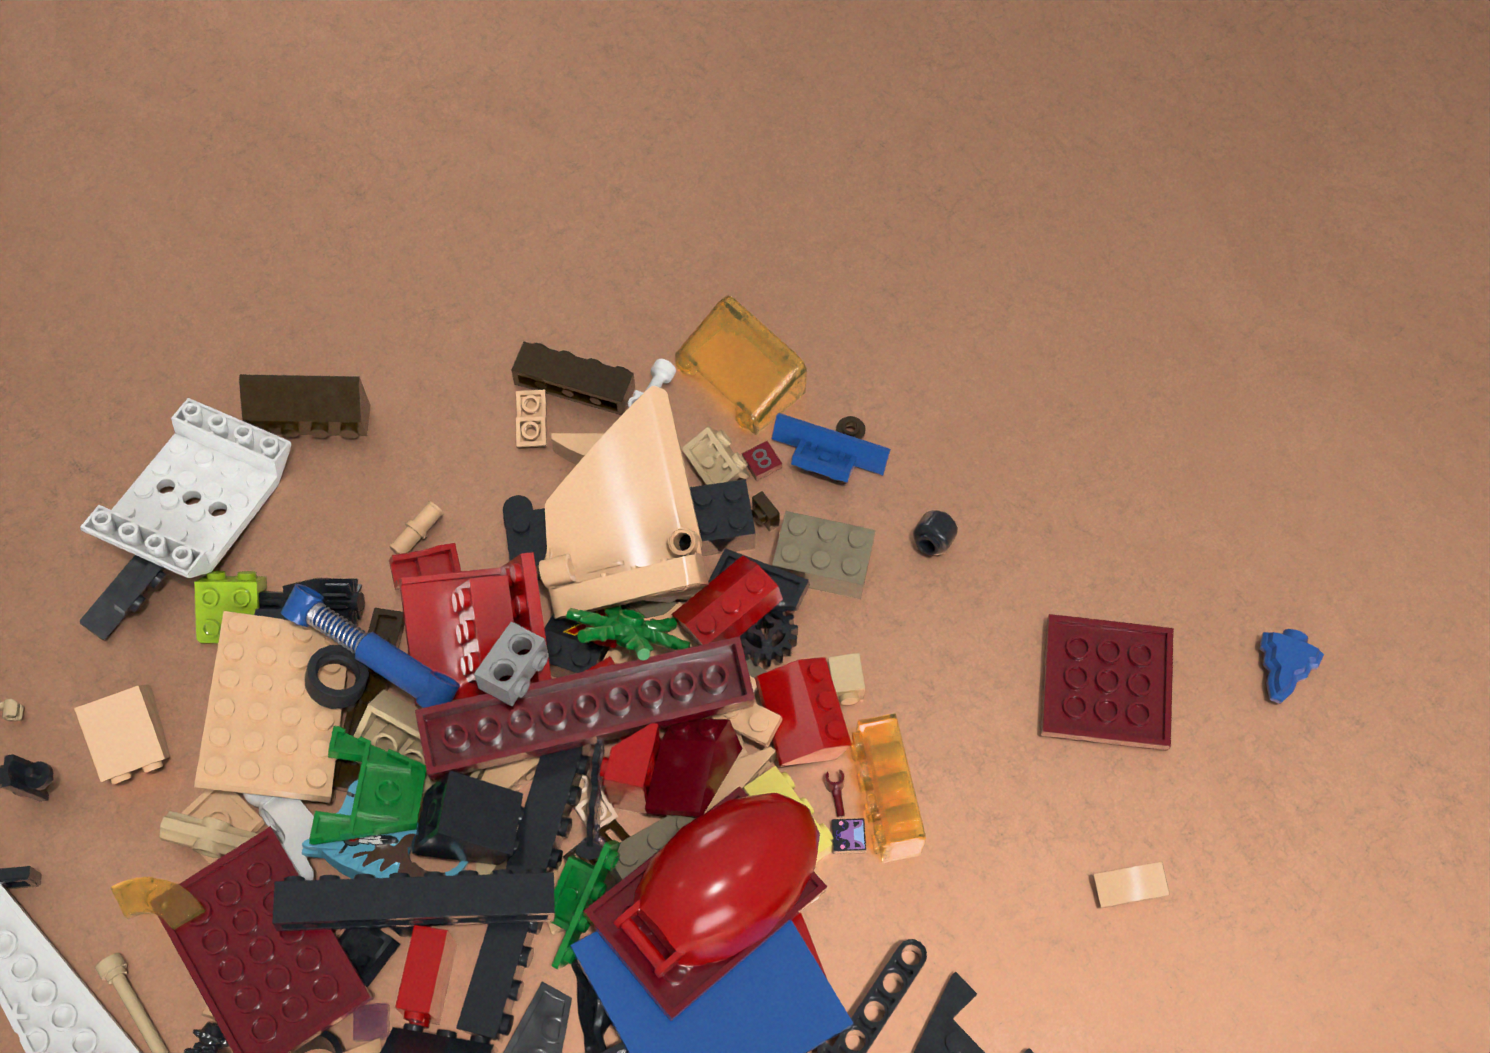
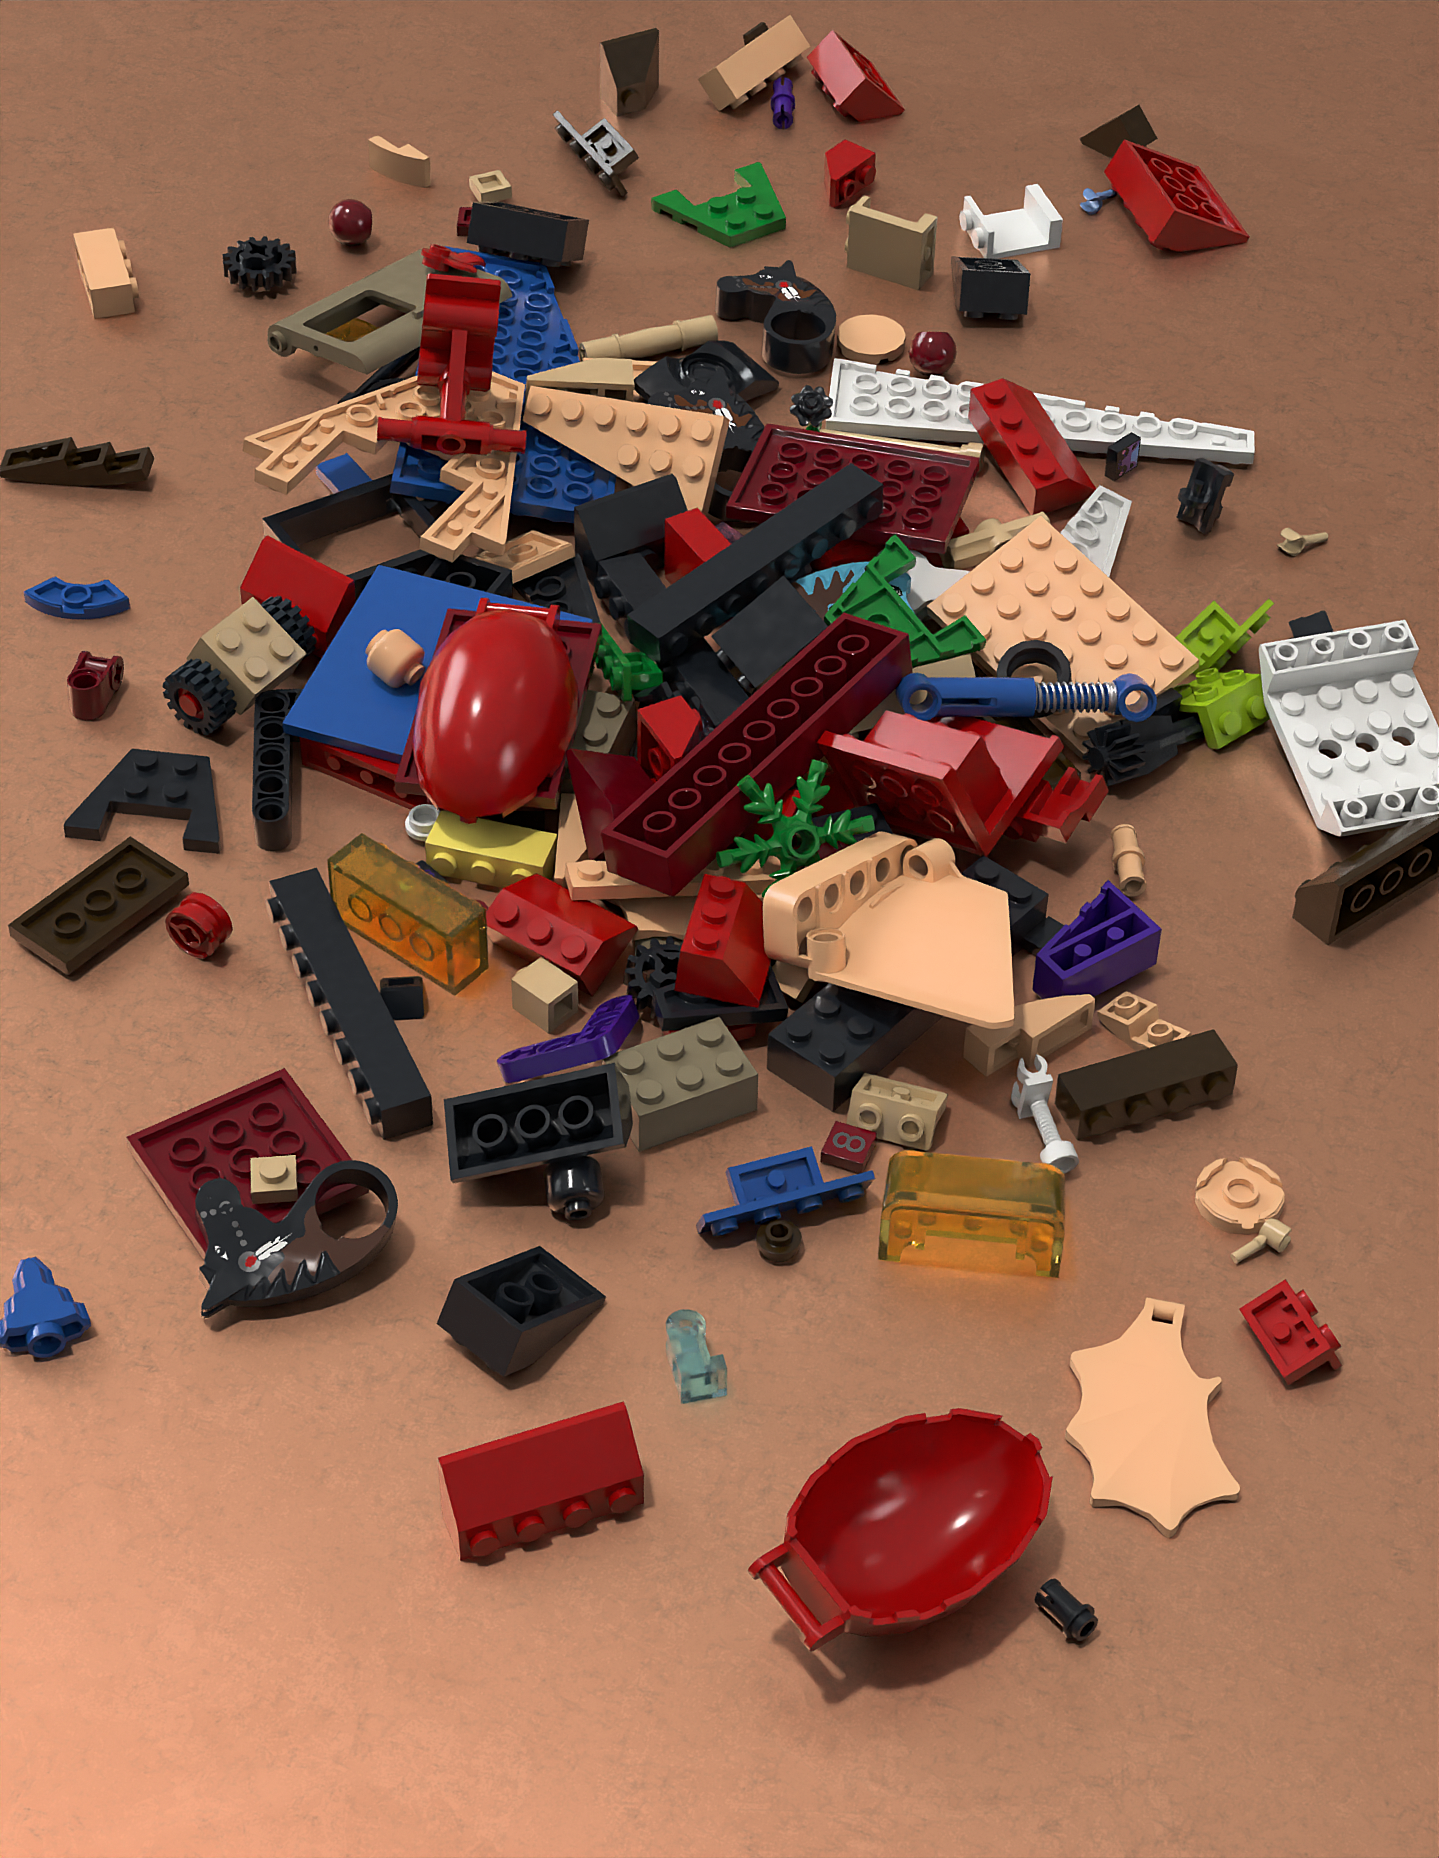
camera: 140 degrees right, 20 degrees down
light nougat slope [74,684,170,785] -> none
clear yellow tile [110,877,205,930] -> none
light grey brick [474,622,549,706] -> none
dark brown plate [752,491,780,532] -> none
light nougat slope [1094,862,1170,907] -> none
none -> dark brown plate [8,836,189,975]
none -> red wheel [165,892,233,959]
none -> black animal [195,1160,398,1319]
none -> tan plate [251,1155,298,1204]
none -> black brick [265,868,433,1140]
none -> light nougat head [365,629,425,688]
none -> black slope [380,976,424,1020]
none -> black slope [437,1246,606,1377]
none -> red slope [438,1401,644,1561]
none -> black slope [444,1063,633,1184]
none -> dark purple beam [497,995,640,1083]
none -> clear light blue leg [666,1309,727,1404]
none -> red windscreen [748,1408,1053,1652]
none -> red slope [968,378,1096,515]
none -> dark purple wedge [1032,880,1162,999]
none -> black pin [1034,1578,1098,1641]
none -> white wing [1061,485,1132,577]
none -> light nougat animal [1065,1297,1240,1538]
none -> lime bracket [1175,599,1274,675]
none -> light nougat tile [1195,1157,1285,1235]
none -> tan hand [1230,1218,1292,1264]
none -> red bracket [1239,1279,1343,1385]

